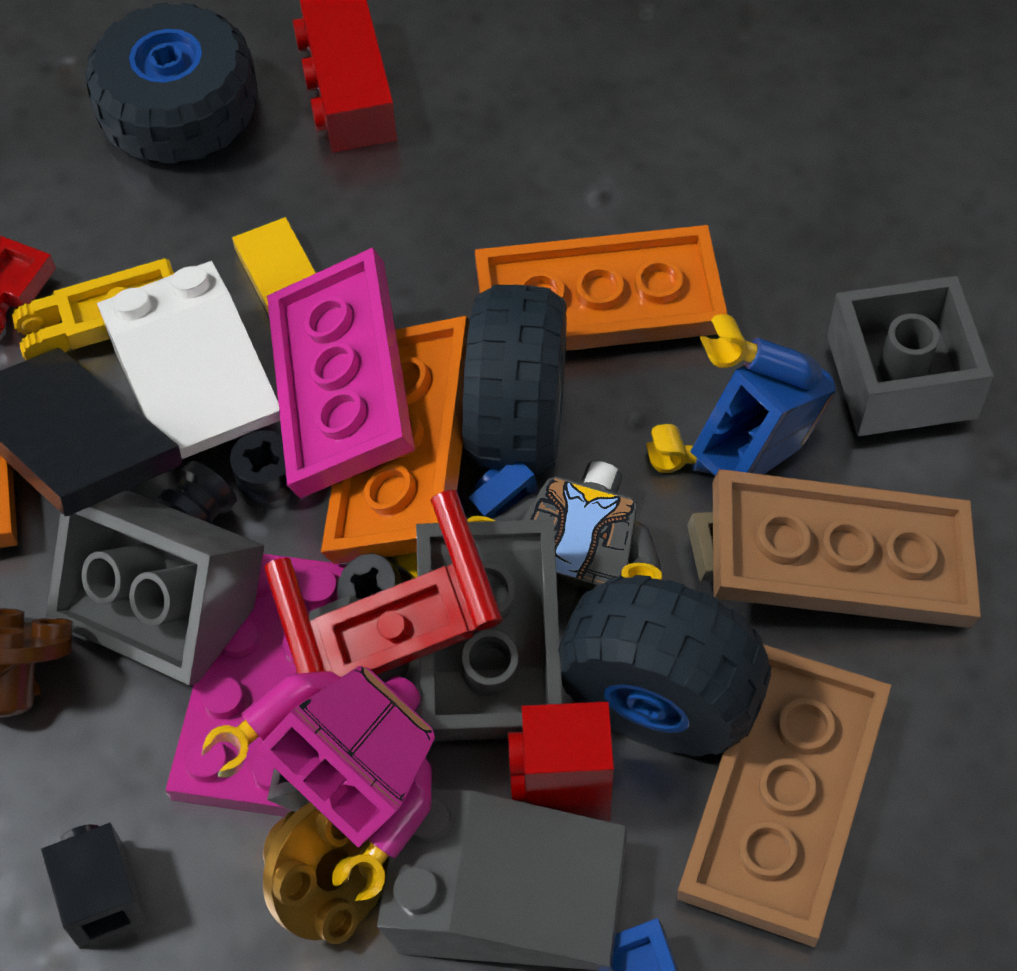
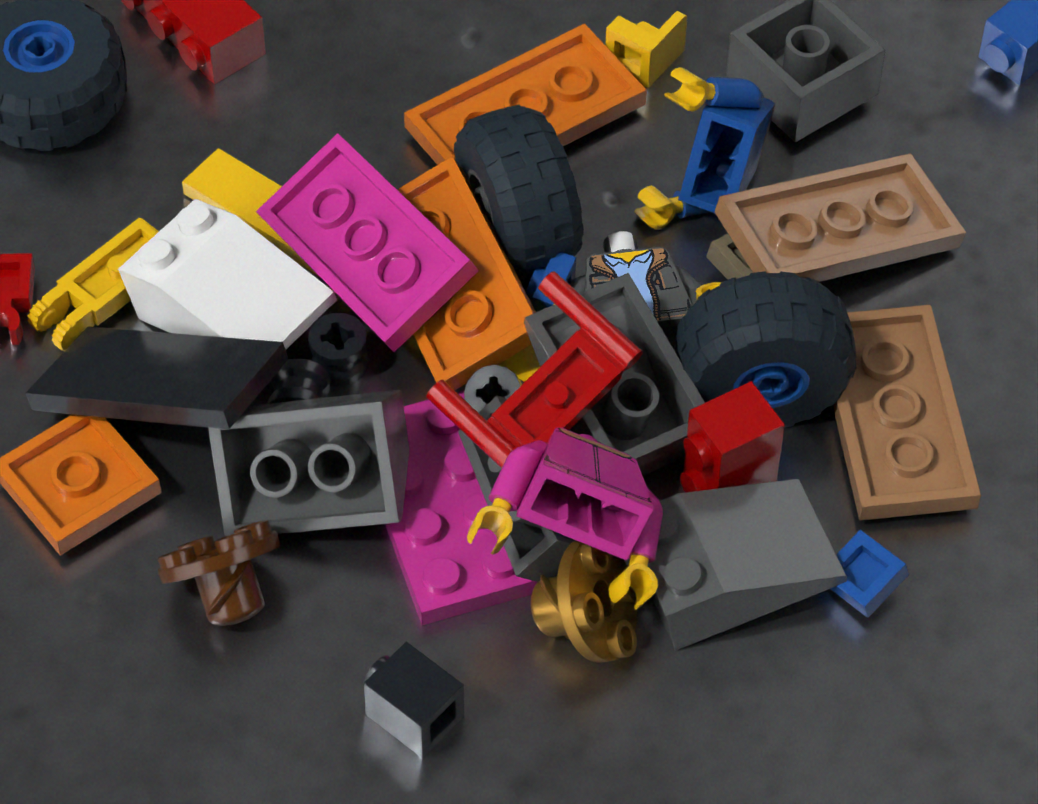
camera: 30 degrees left, 5 degrees down
none -> yellow panel [605,11,687,88]

